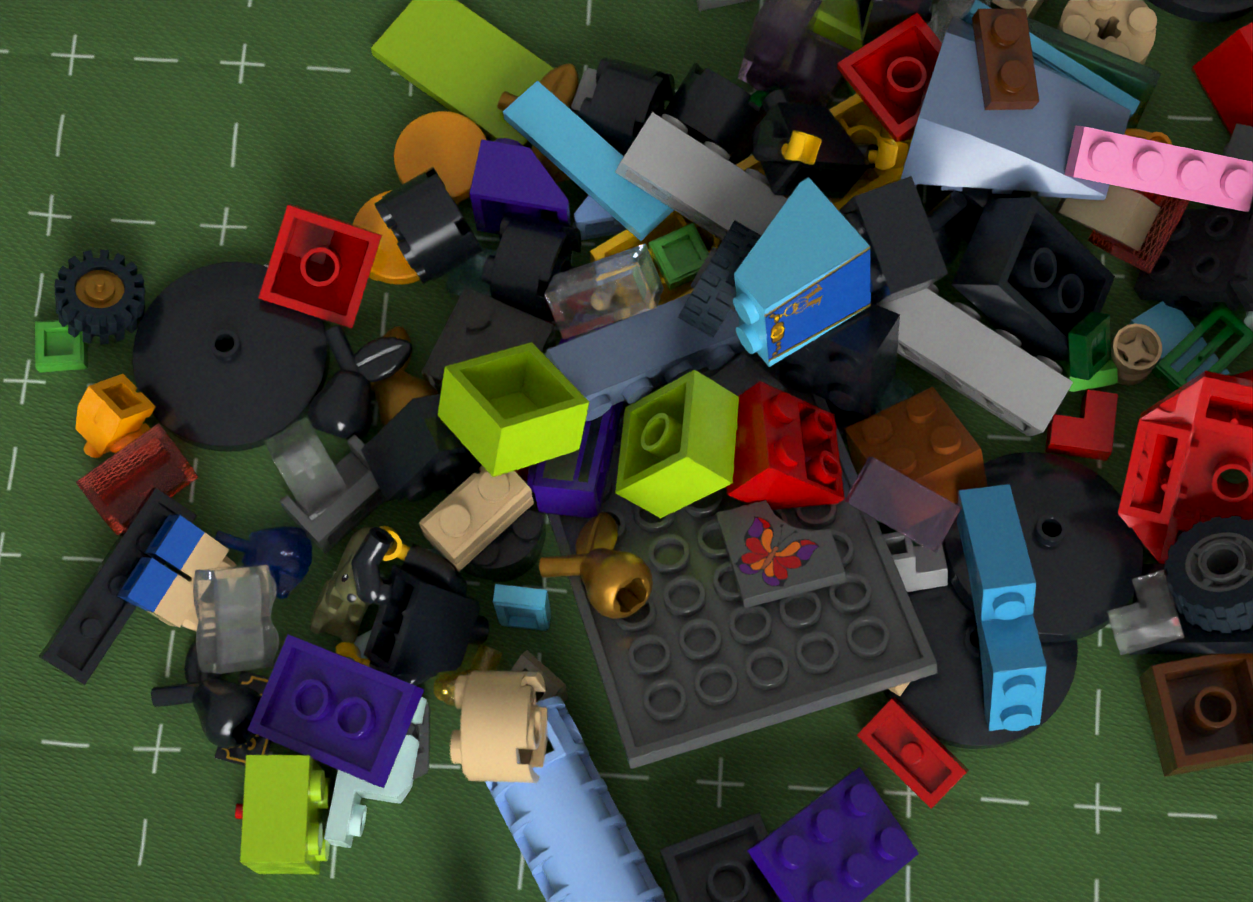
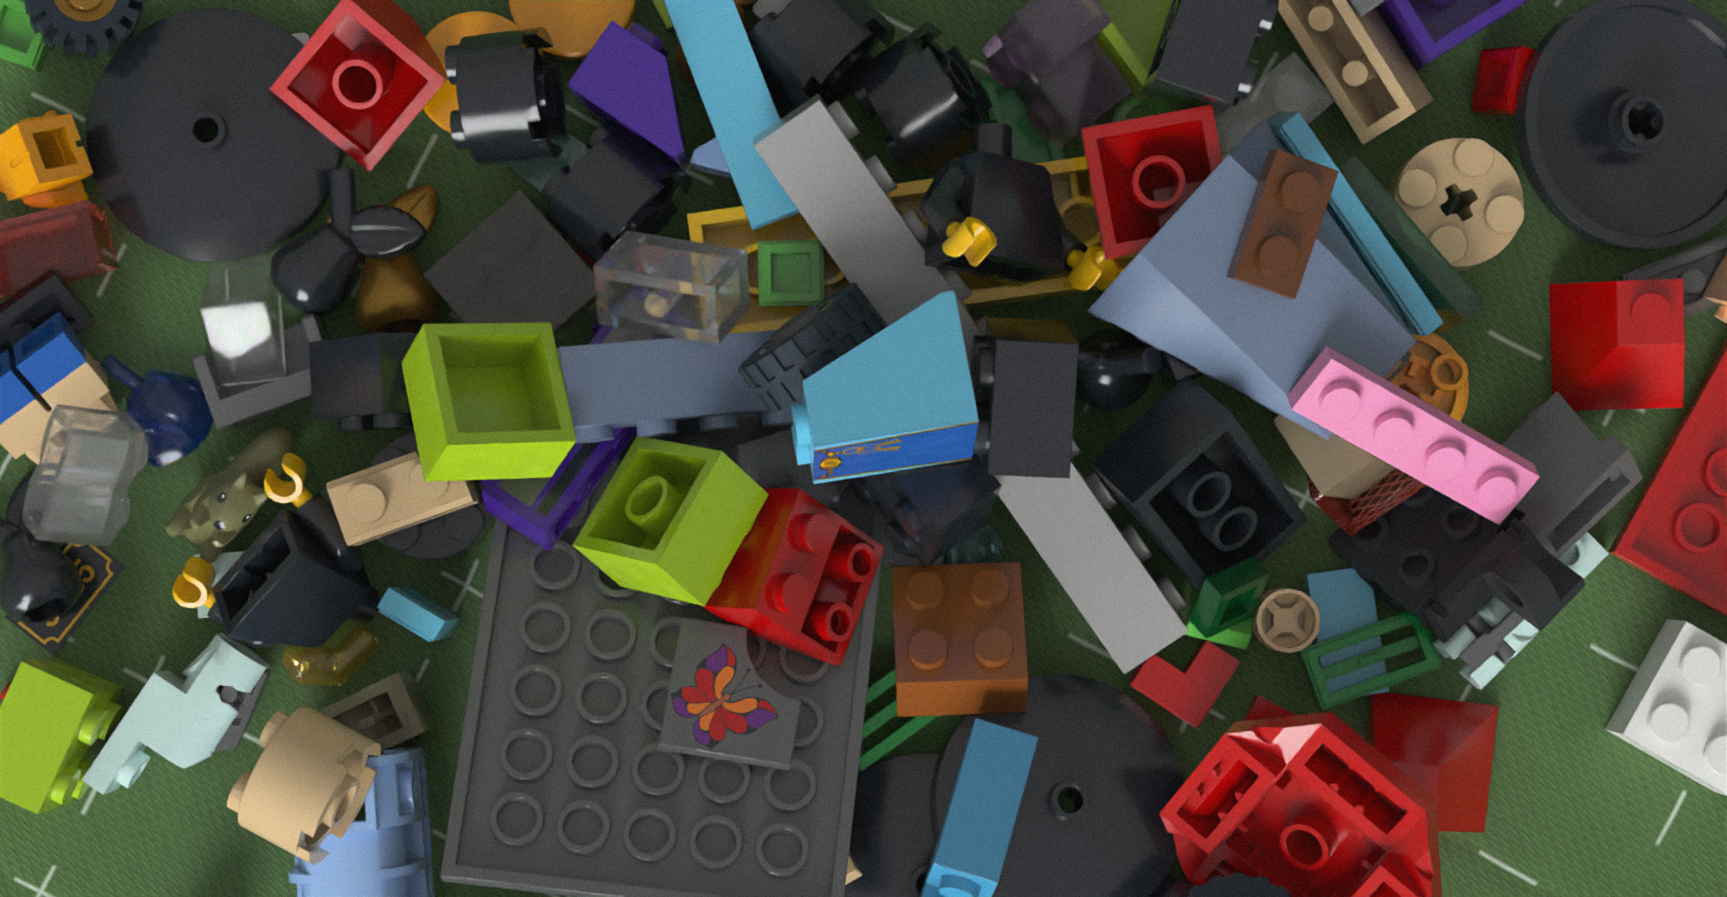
camera: 20 degrees right, 15 degrees up
dark purple plate [248,634,425,788] -> none
black arm [351,527,394,606] -> none
pearl gold piece [539,512,653,619] -> none
clear purple tile [844,456,961,553] -> none
light grey piece [883,530,948,592] -> none

